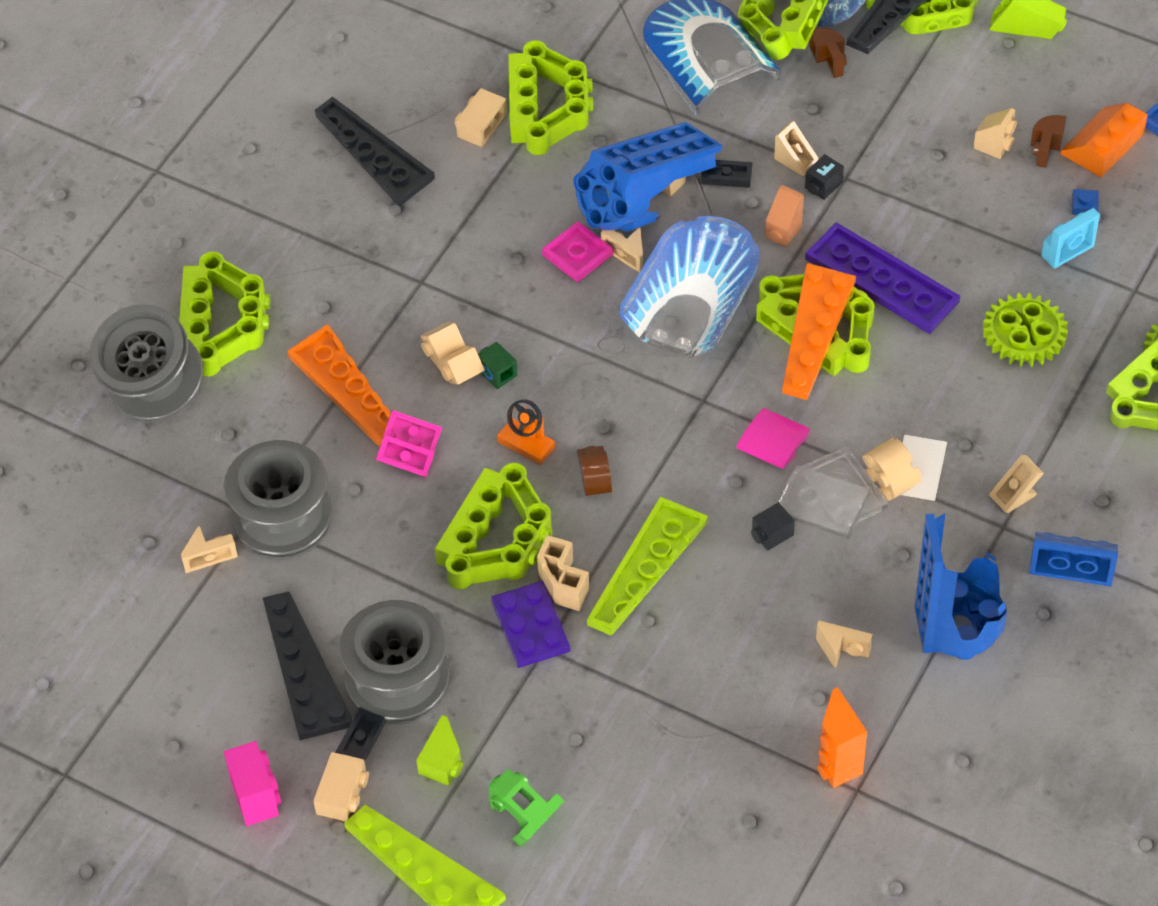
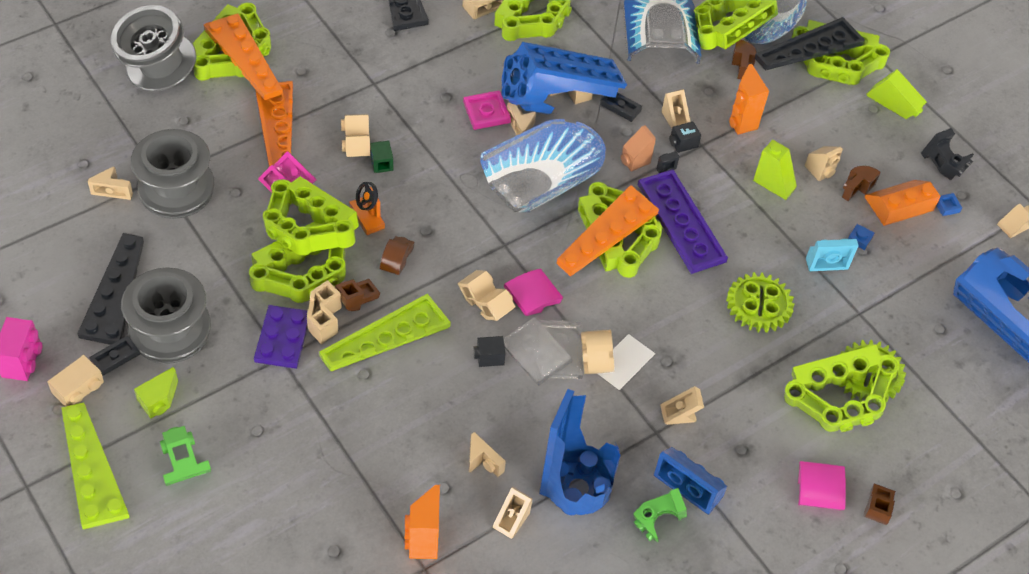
camera: 20 degrees right, 0 degrees up
none -> orange wing [203,13,283,100]
none -> lime brick [262,176,359,255]
none -> reddish brown brick [335,279,380,311]
none -> tan brick [458,270,515,321]
none -> tan slope [493,487,533,539]
none -> bright green tile [633,488,687,542]
none -> black plate [656,151,680,173]
none -> orange slope [729,64,769,135]
none -> lime slope [753,139,797,200]
none -> black tile [921,128,974,180]

